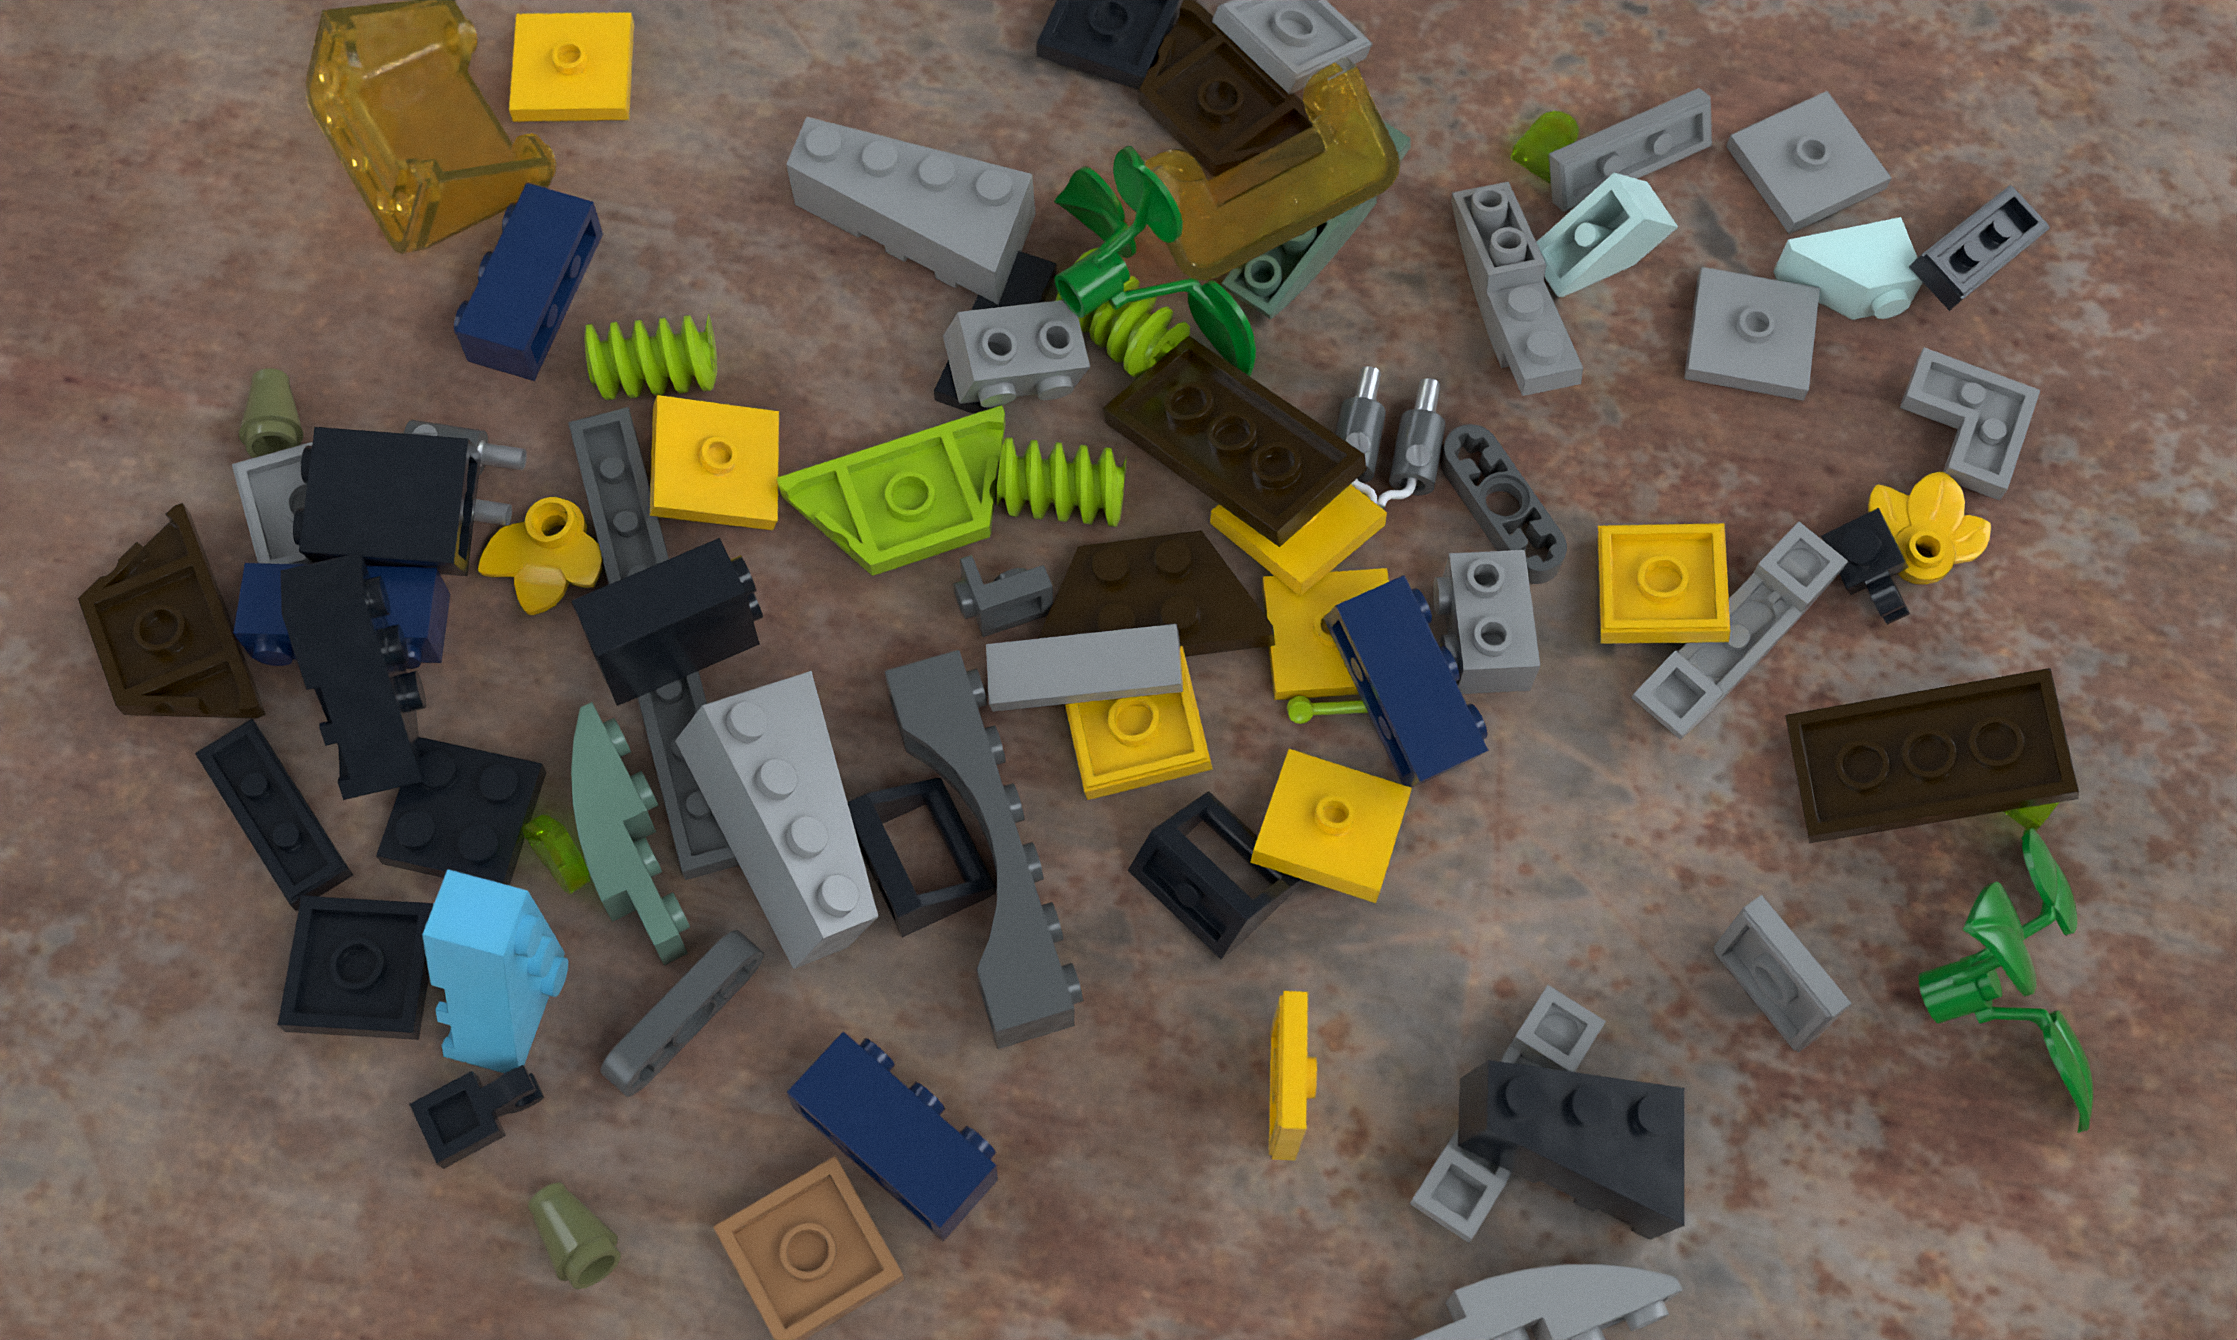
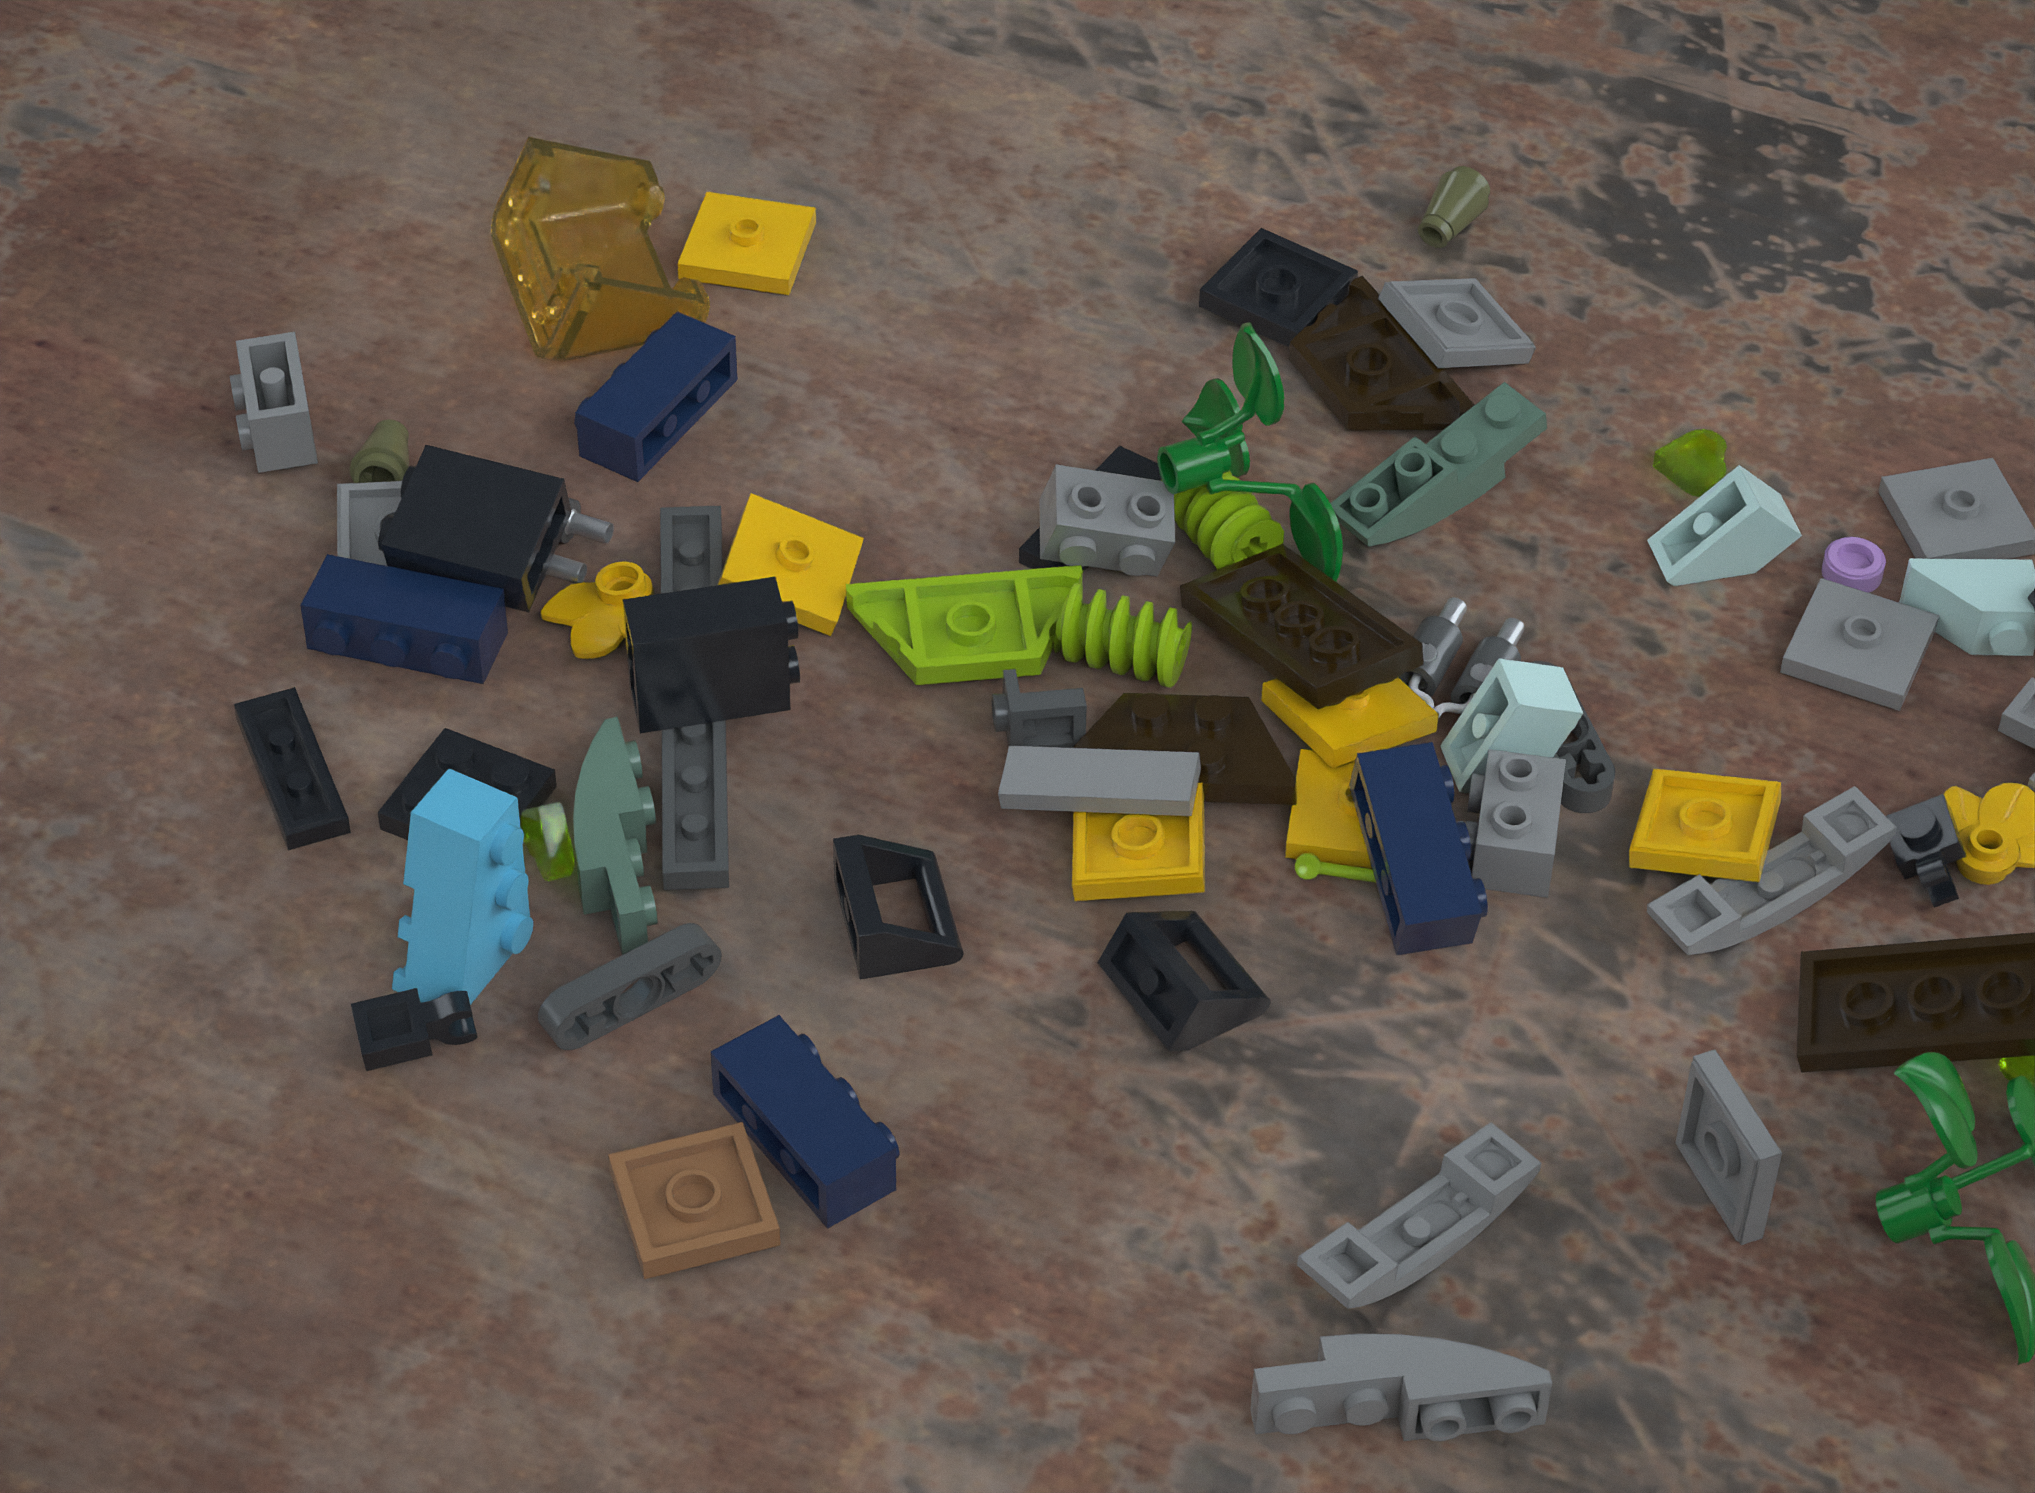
camera: 15 degrees right, 20 degrees down
dark brown wing [78,503,266,719] -> none
black plate [277,895,434,1040] -> none
black wedge [280,552,426,800] -> none
olive cone [528,1182,621,1289] -> none
lime piece [584,313,717,400] -> none
light grey wedge [675,671,879,969] -> none
light grey wedge [786,117,1035,304] -> none
dark grey arch [885,650,1083,1049] -> none
clear yellow windscreen [1144,56,1400,281] -> none
yellow plate [1250,749,1412,903] -> none
yellow plate [1268,991,1317,1161] -> none
light grey slope [1451,181,1583,396] -> none
black wedge [1458,1060,1685,1240] -> none
light grey tile [1549,88,1712,212] -> none
none -> light grey brick [230,332,318,473]
none -> light aqua slope [1440,658,1584,793]
none -> lavender tile [1821,537,1886,593]

